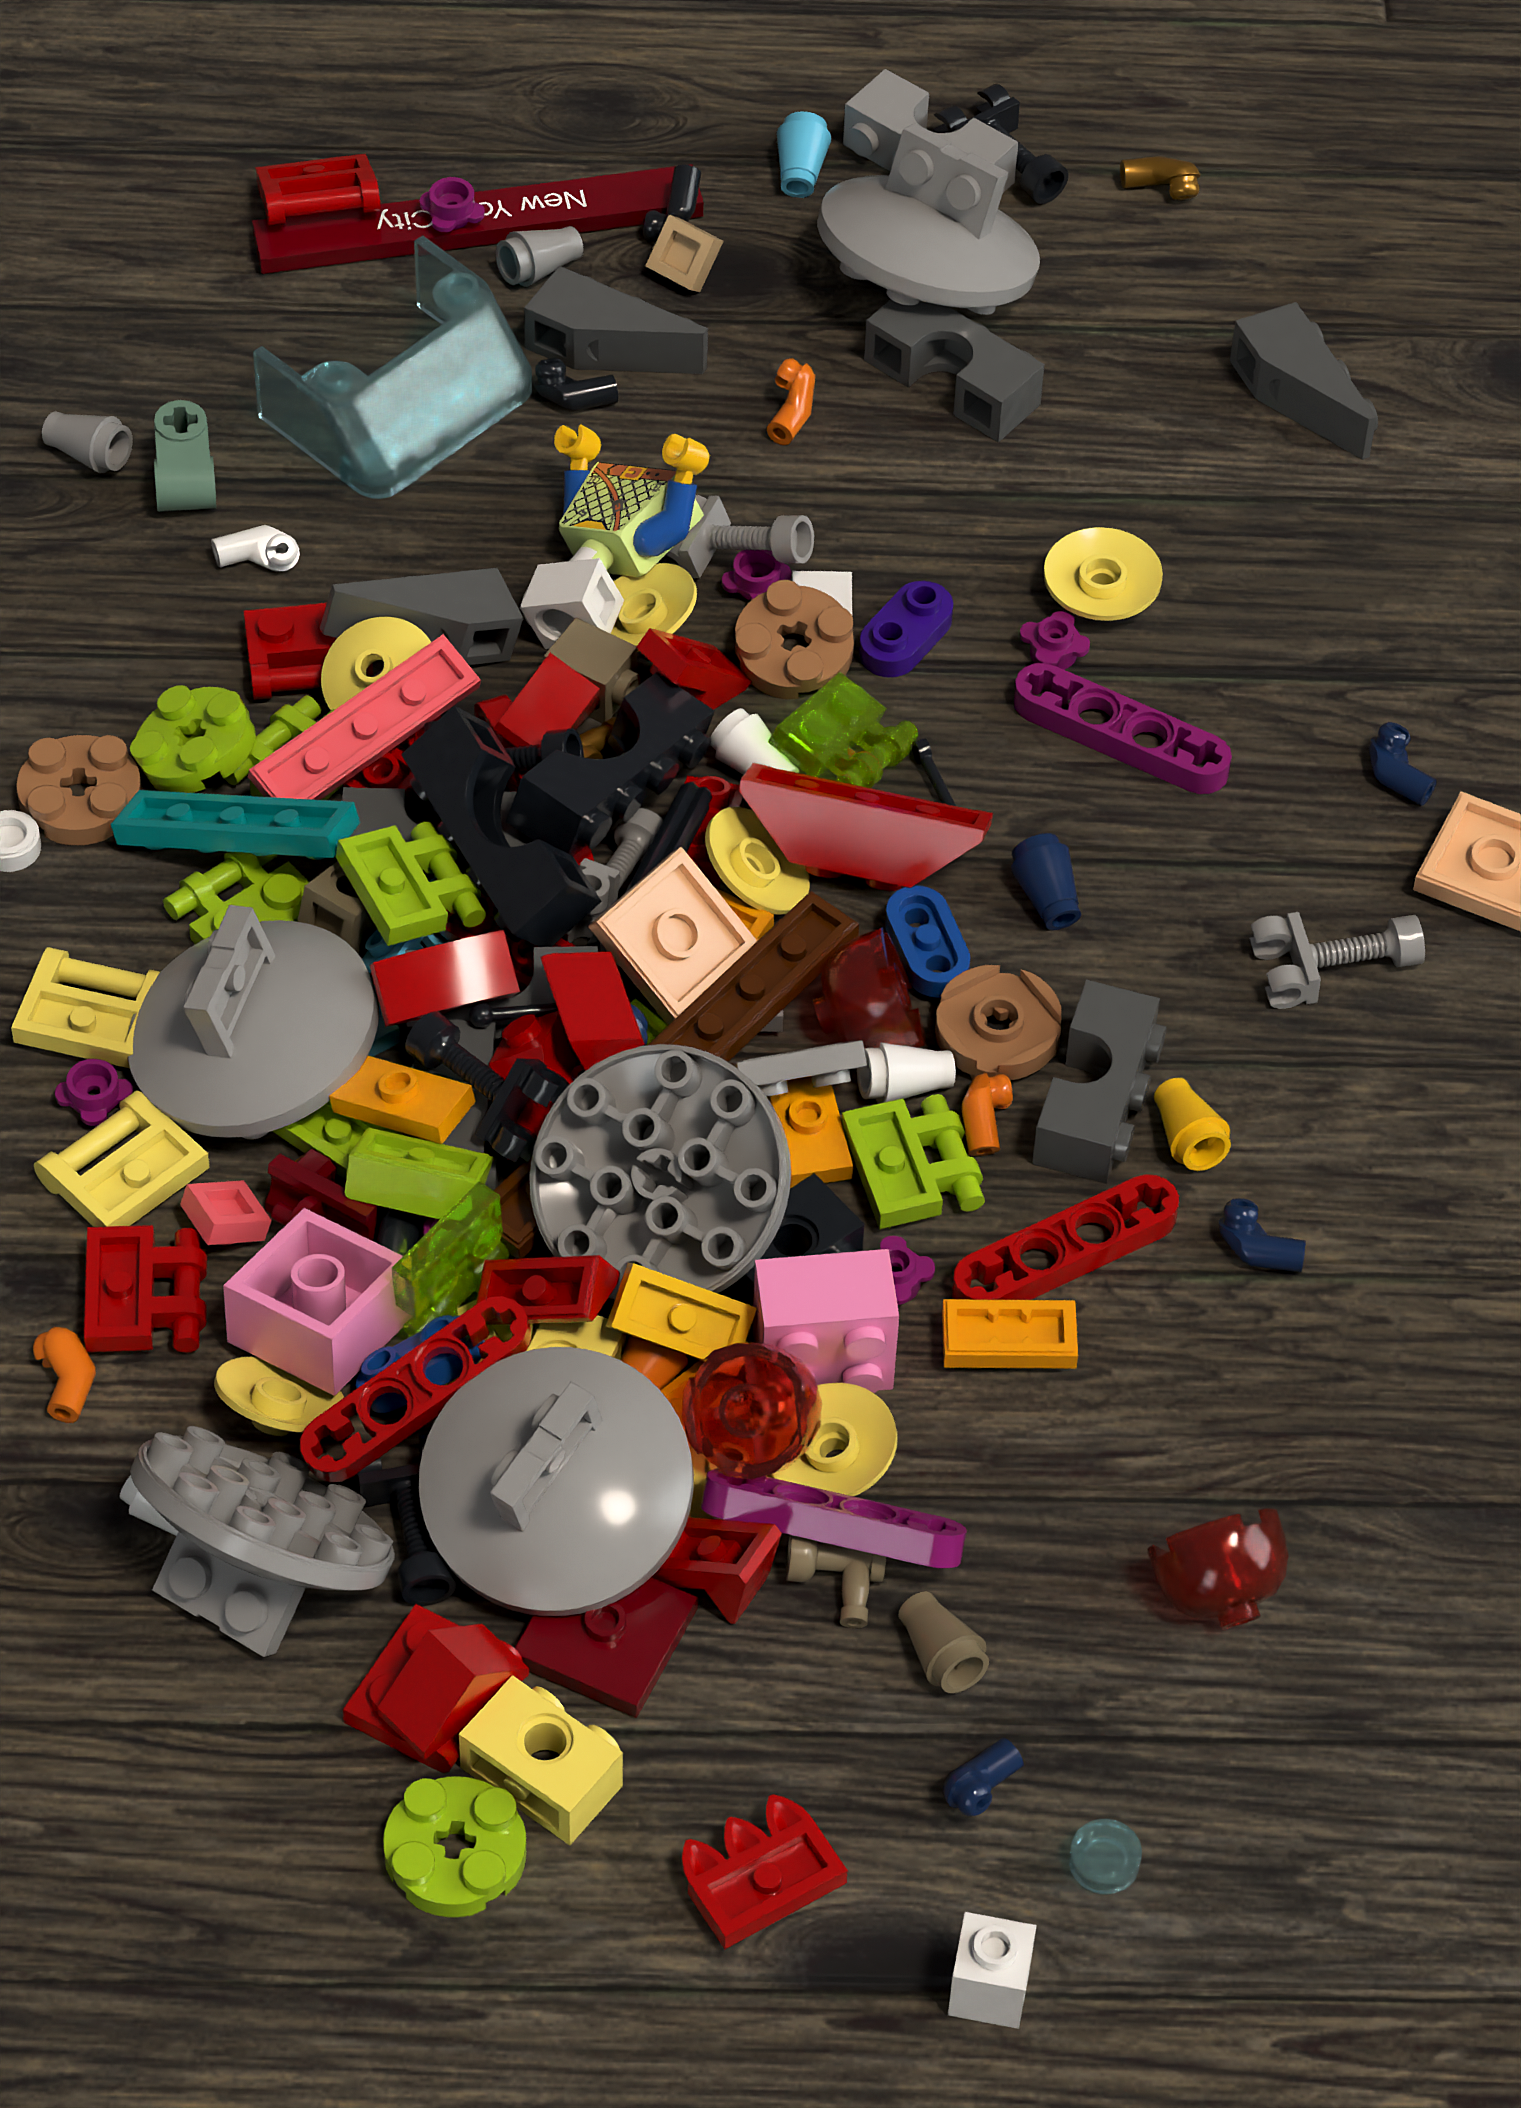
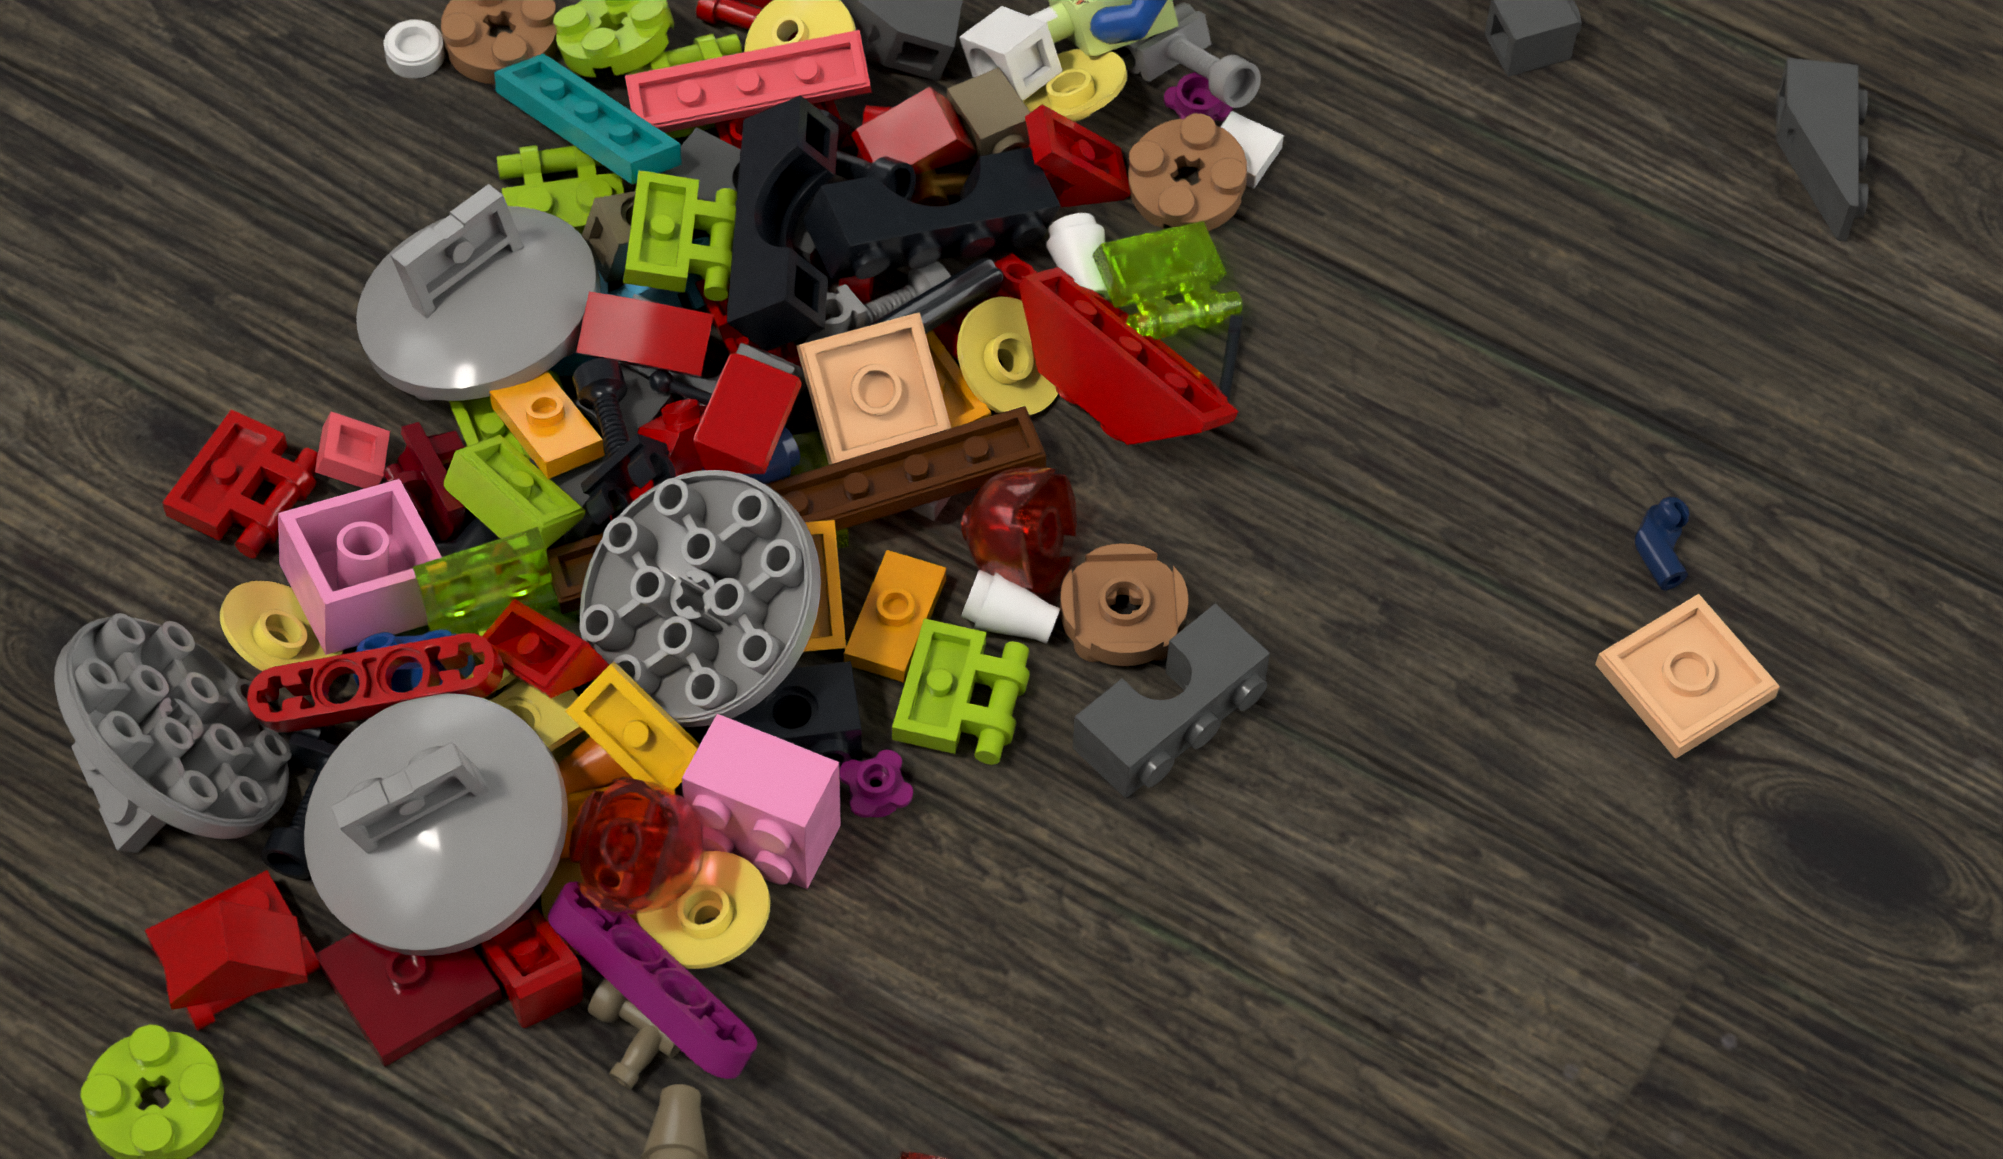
camera: 30 degrees right, 5 degrees up
light yellow plate [11,947,160,1068] -> none
orange arm [33,1327,96,1423] -> none
light yellow plate [34,1090,210,1227] -> none
magenta plate [55,1059,133,1126] -> none
light yellow brick [459,1675,623,1845] -> none
light grey plate [730,1040,867,1097] -> none
dark purple plate [859,581,953,678] -> none
blue plate [885,886,970,998] -> none
light orange plate [942,1299,1078,1369] -> none
red beam [952,1174,1179,1300] -> none
orange arm [961,1073,1013,1156] -> none
dark blue cone [1011,833,1081,930] -> none
magenta beam [1014,663,1232,794] -> none
magenta plate [1020,611,1090,670] -> none
light yellow dish [1044,527,1163,621] -> none
yellow cone [1154,1078,1231,1171] -> none
dark blue arm [1219,1198,1306,1273] -> none
light grey bar [1249,912,1425,1009] -> none

